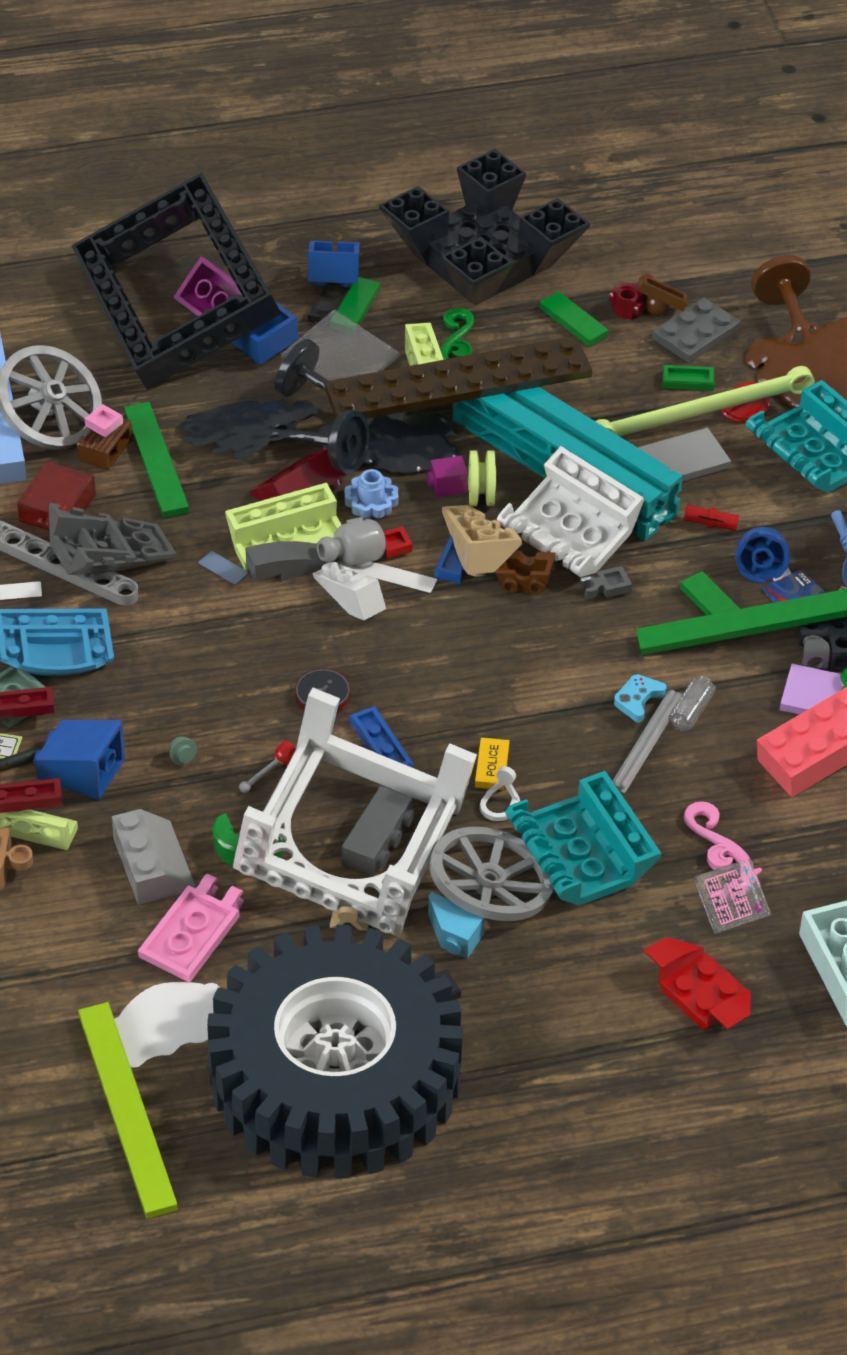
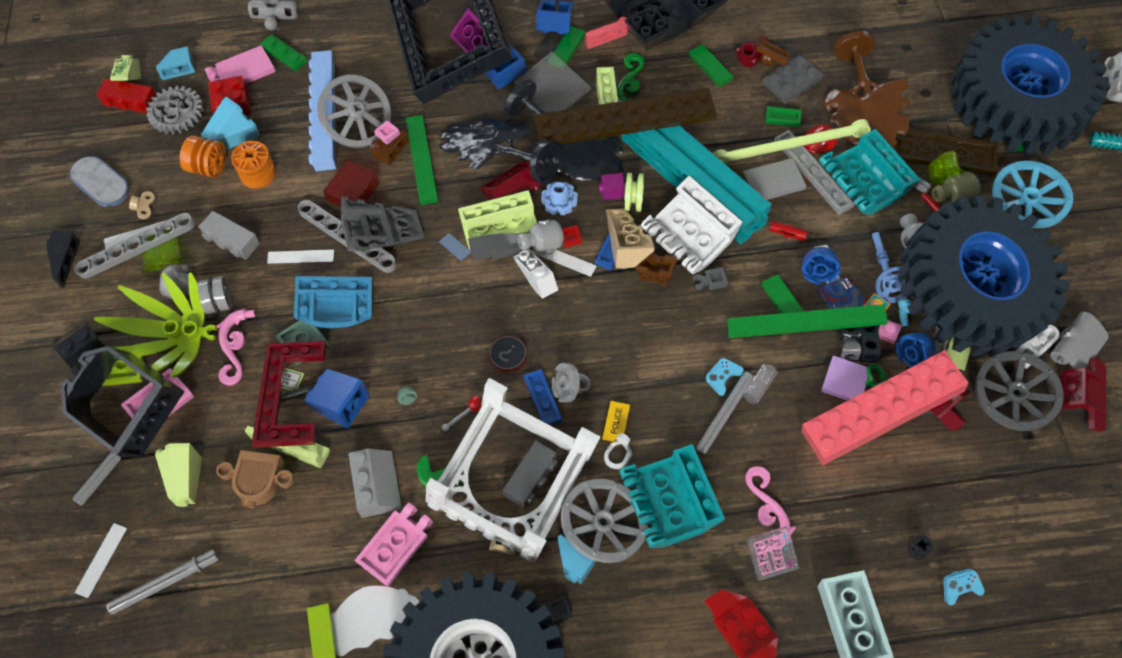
camera: 10 degrees right, 15 degrees up
none -> light grey tile [552,363,590,403]
none -> coral plate [585,17,628,49]
none -> light grey tile [774,130,854,215]

